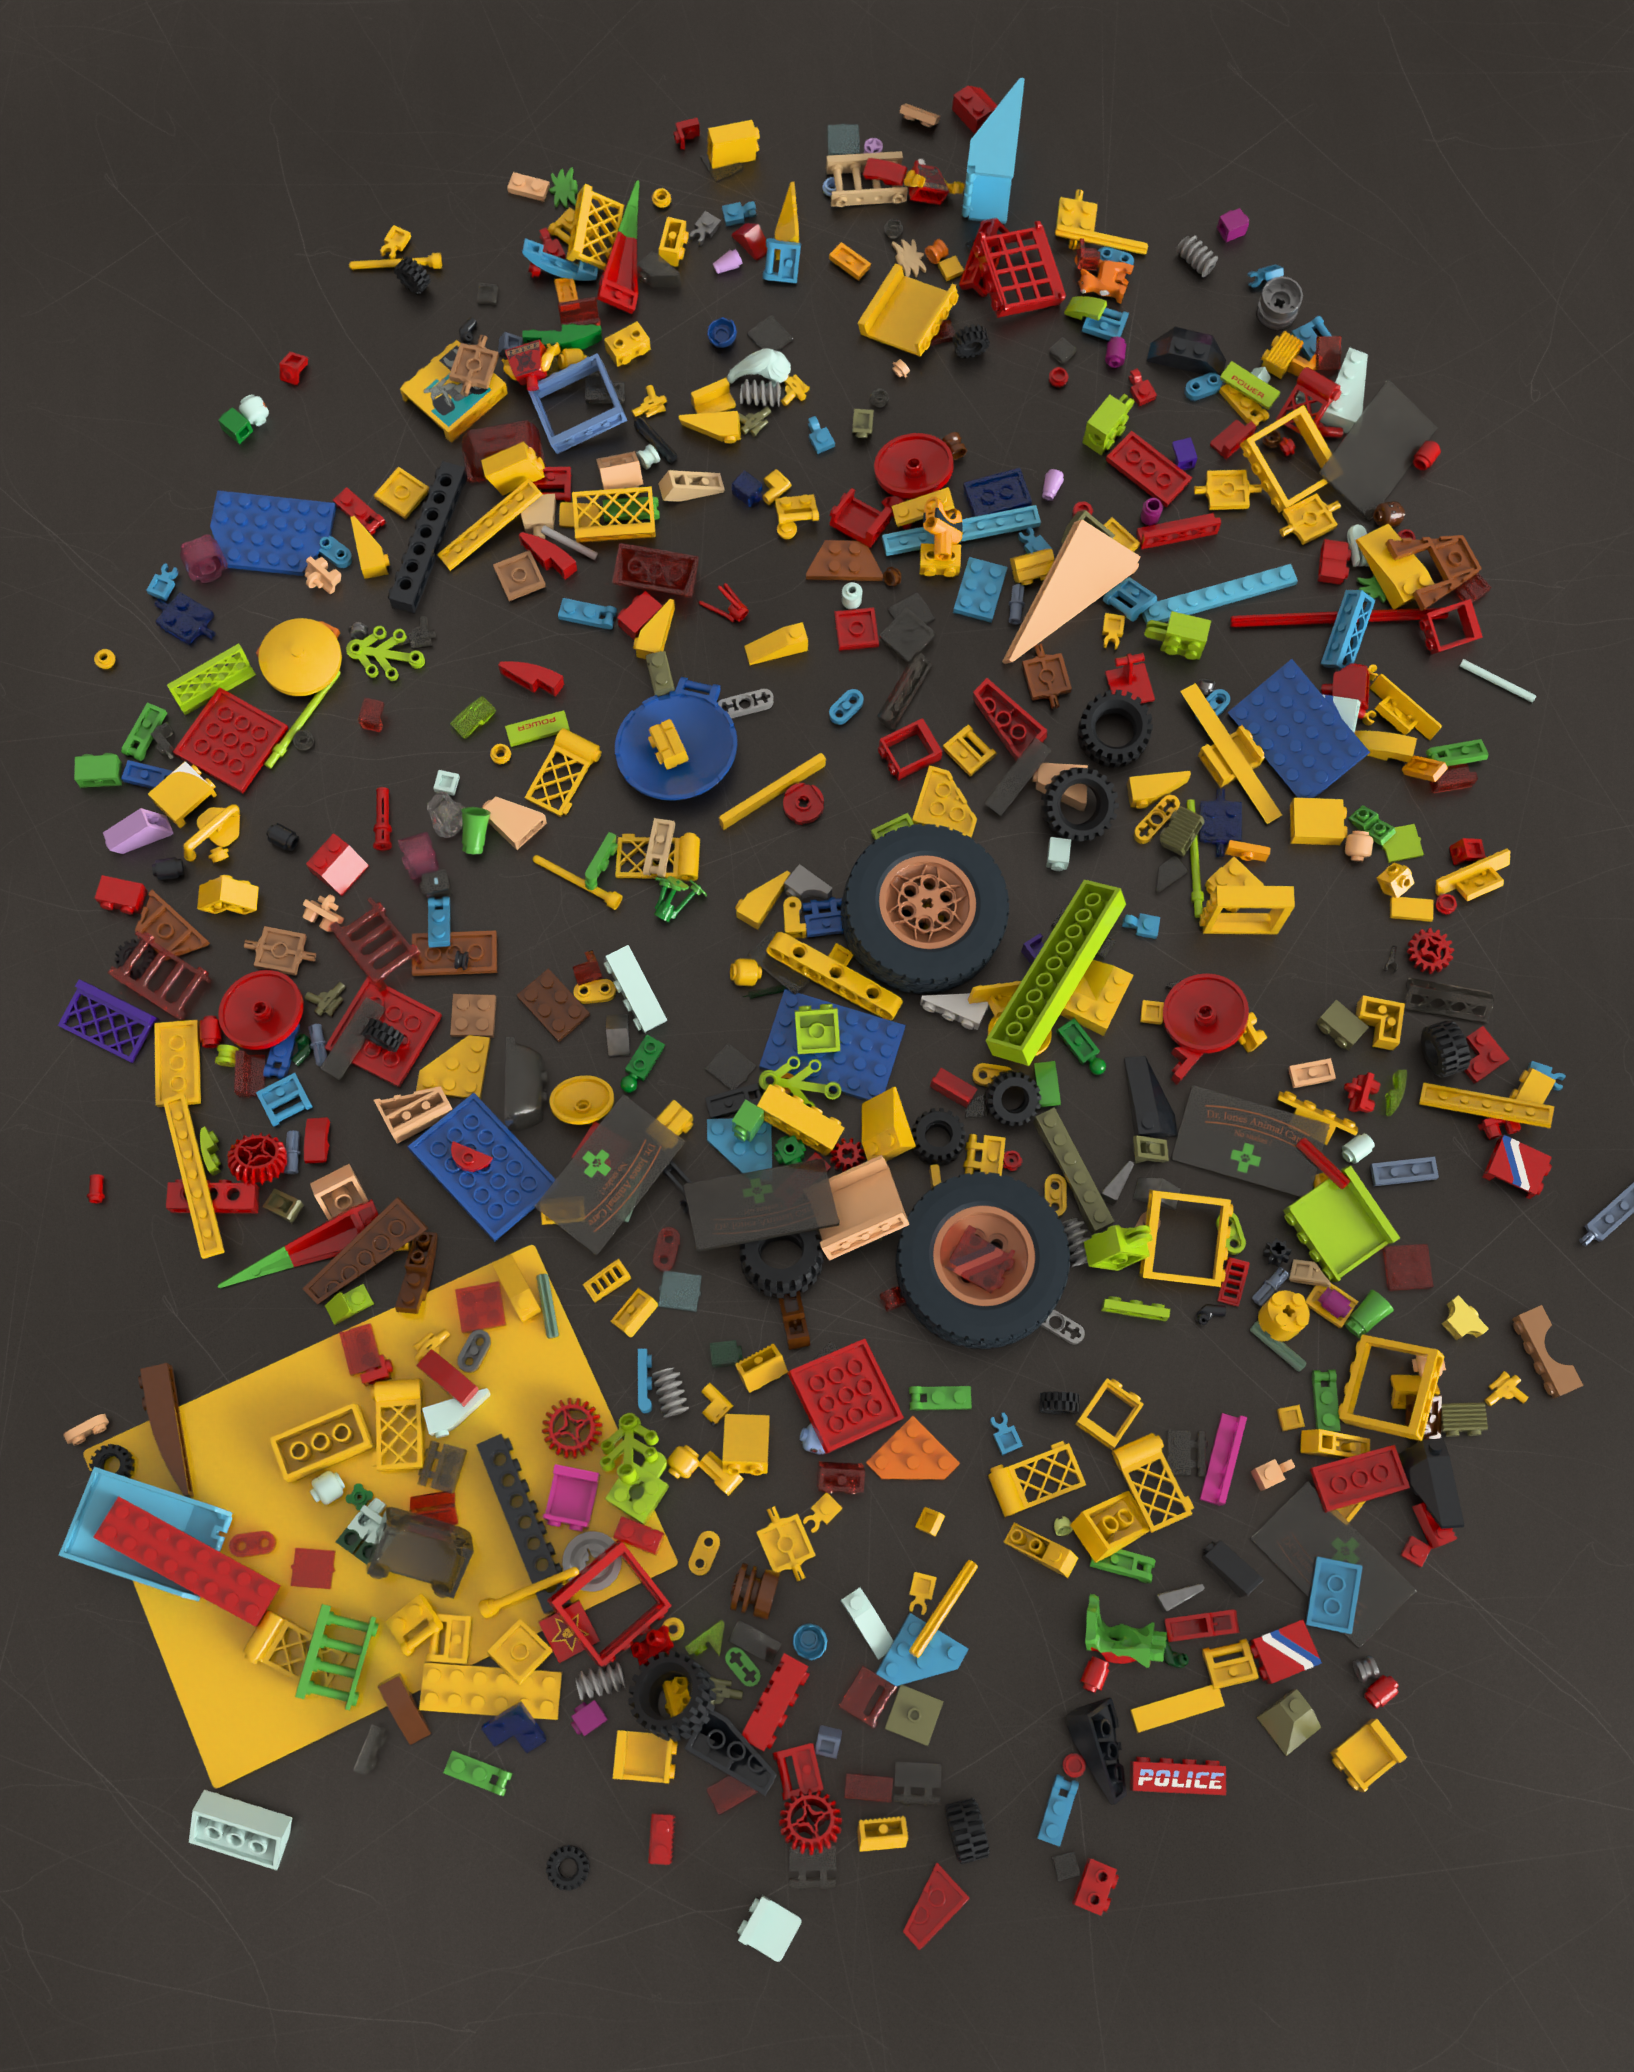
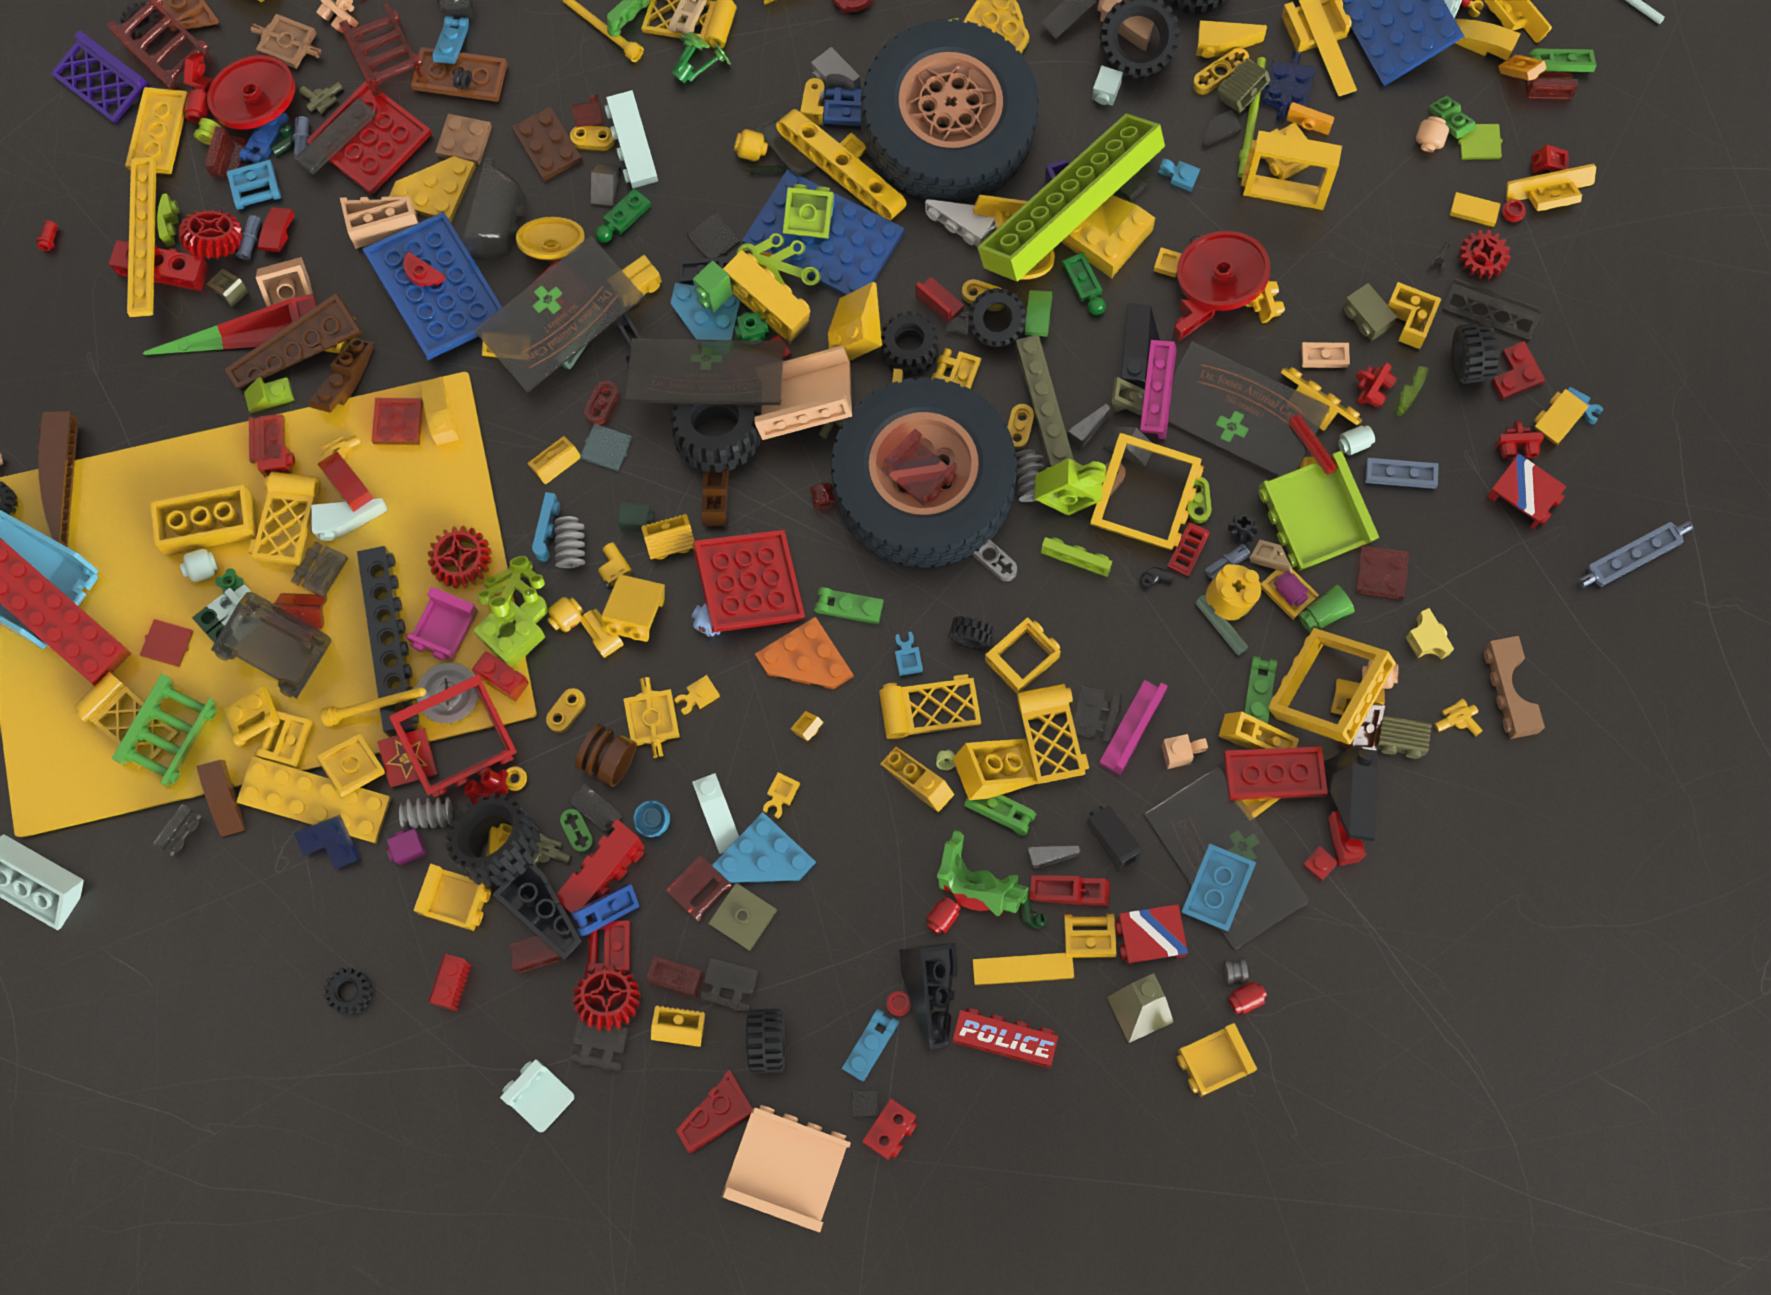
camera: 20 degrees right, 0 degrees up
clear red plate [229,1531,276,1558] -> none
black tyre [362,1018,404,1052] -> none
bright green plate [444,1750,512,1796] -> none
dark grey plate [457,1330,491,1373] -> none
sand green axle [536,1274,559,1338] -> none
yellow slope [583,1259,631,1303] -> none
clear neon green slope [685,1620,725,1657] -> none
yellow slope [735,871,791,930] -> none
sand blue slope [814,1725,842,1759] -> none
clear red brick [817,1462,865,1494] -> none
red gear [830,1138,866,1173] -> none
yellow axle [909,1560,978,1658] -> none
red plate [1003,1150,1022,1171] -> none
yellow tile [1277,1405,1305,1431] -> none
yellow brick [1290,798,1347,845] -> none
yellow brick [1377,863,1415,899] -> none
yellow tile [1419,1083,1555,1128] -> none
none -> red bracket [184,52,213,90]
none -> blue plate [571,884,640,936]
none -> light nougat panel [721,1105,851,1232]
none -> dark pink fence [1140,340,1176,439]

